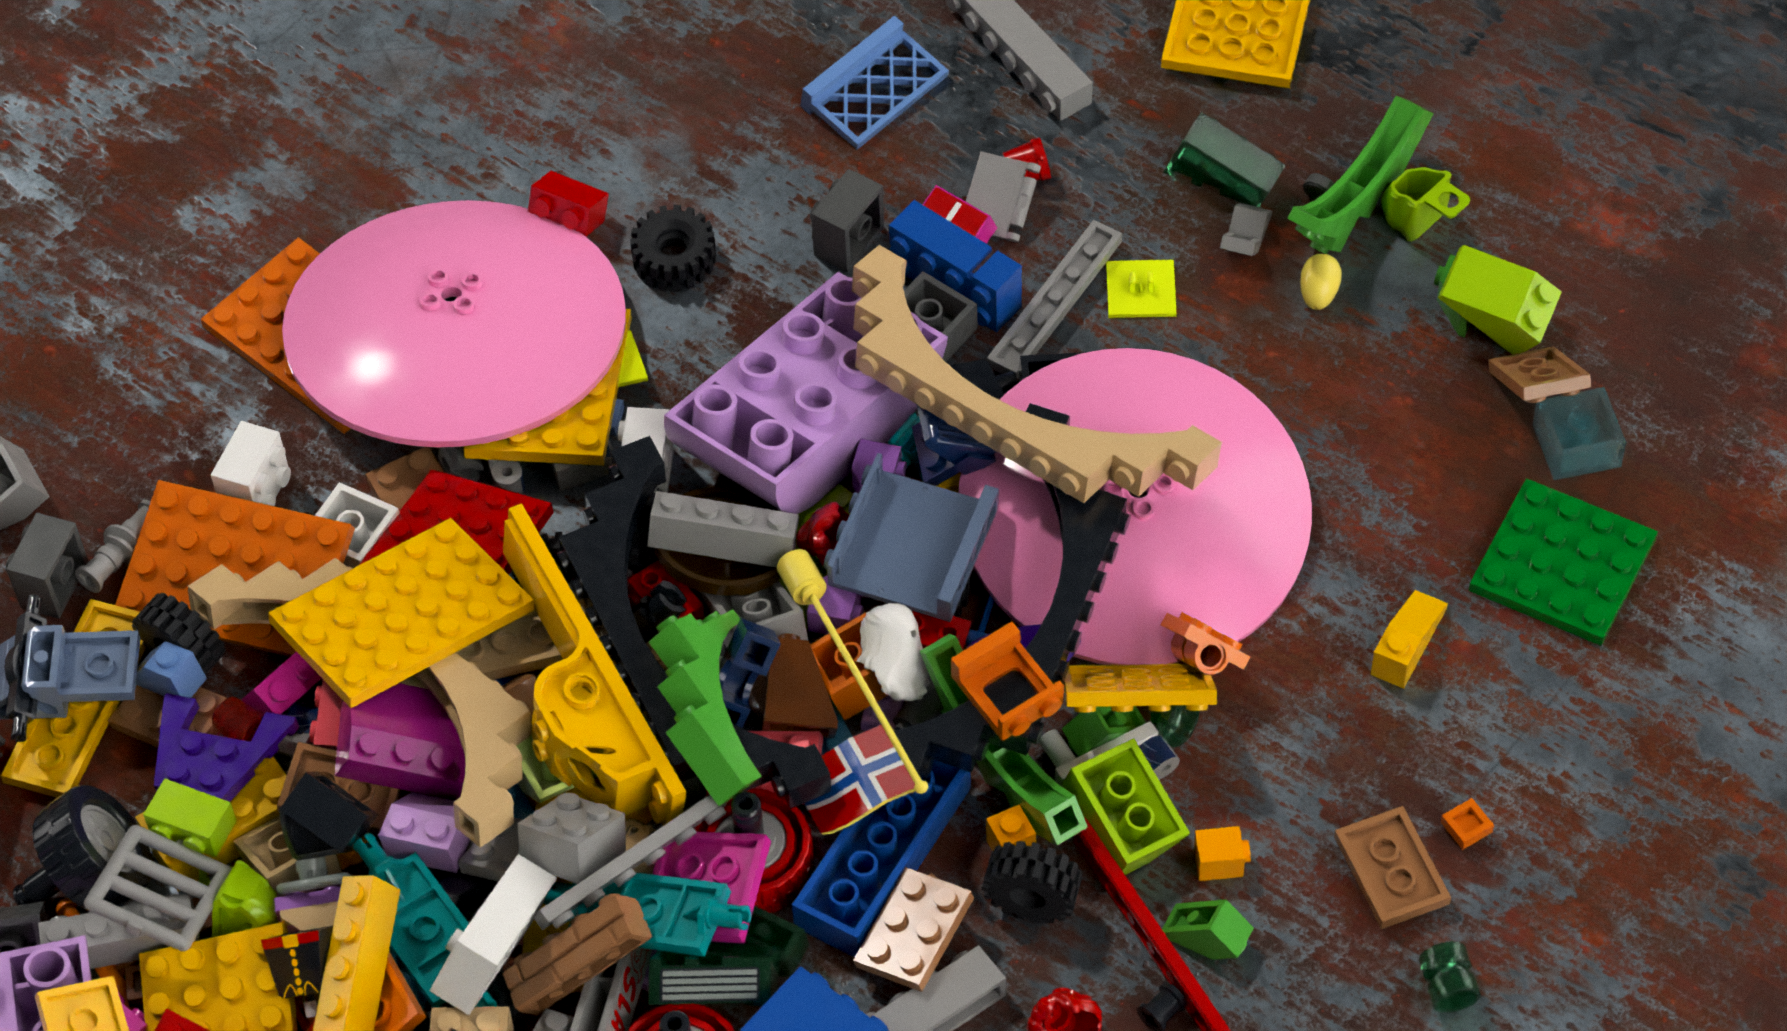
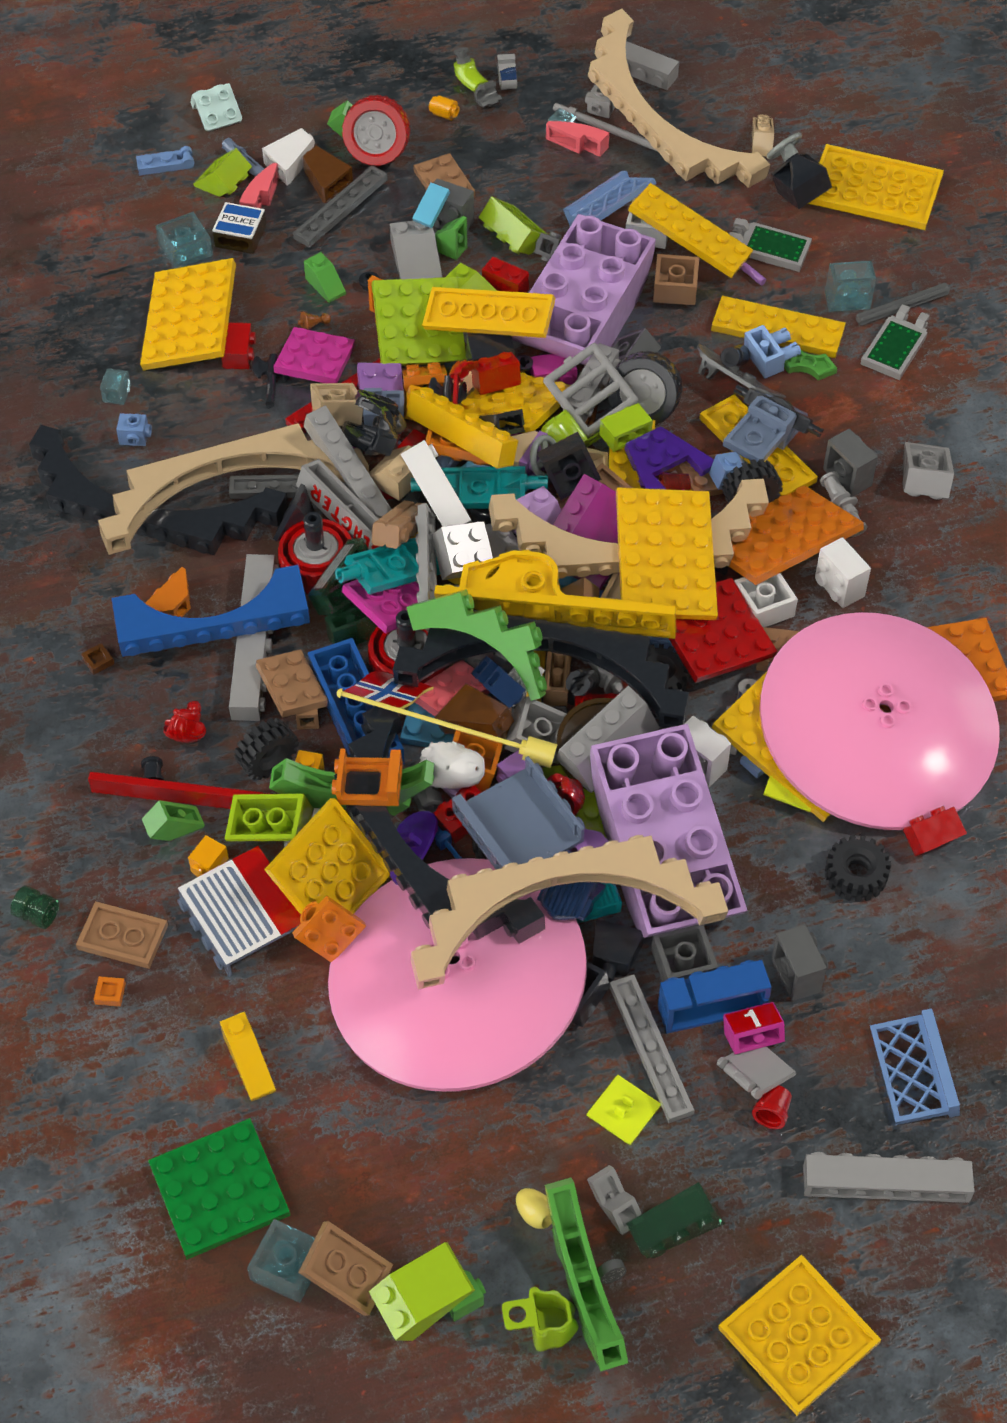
camera: 125 degrees right, 0 degrees up
none -> panel [177,846,301,976]

